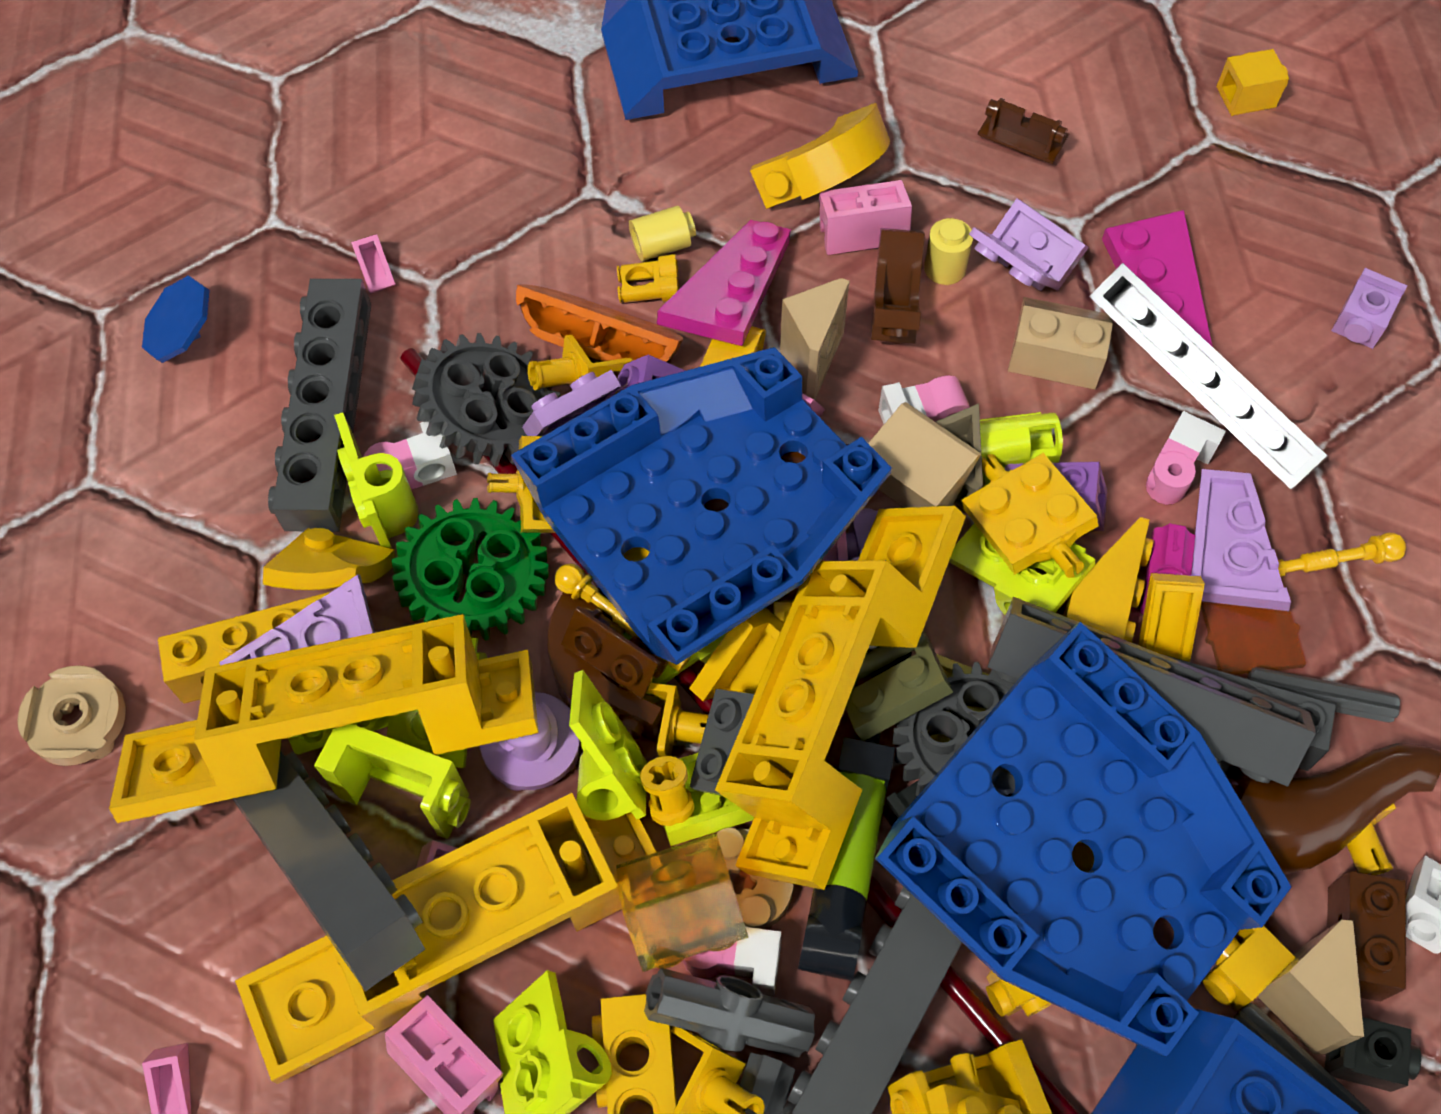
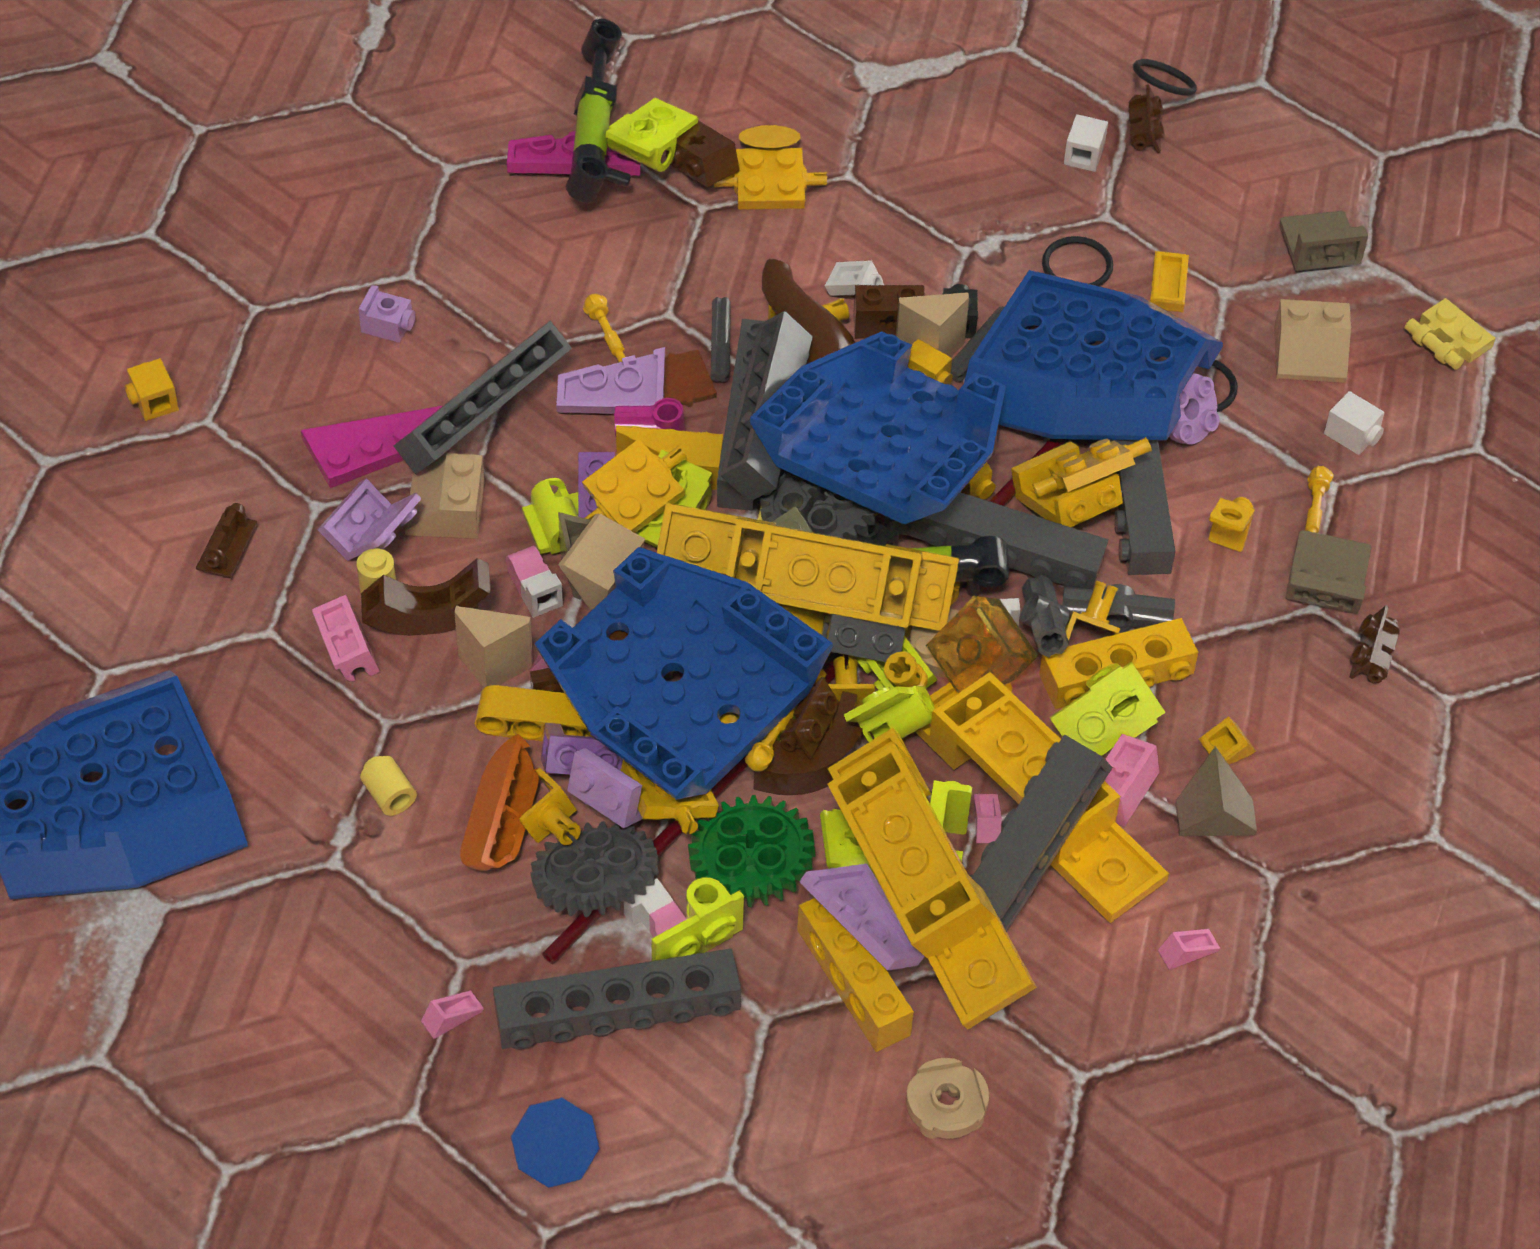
camera: 105 degrees left, 10 degrees down
yellow plate [263,528,395,590] -> none
yellow piece [617,254,680,303] -> none
dark pink wing [657,220,791,346] -> none
yellow arch [750,103,890,209] -> none
yellow tile [1138,573,1205,662] -> none
leg [1146,411,1226,505] -> none

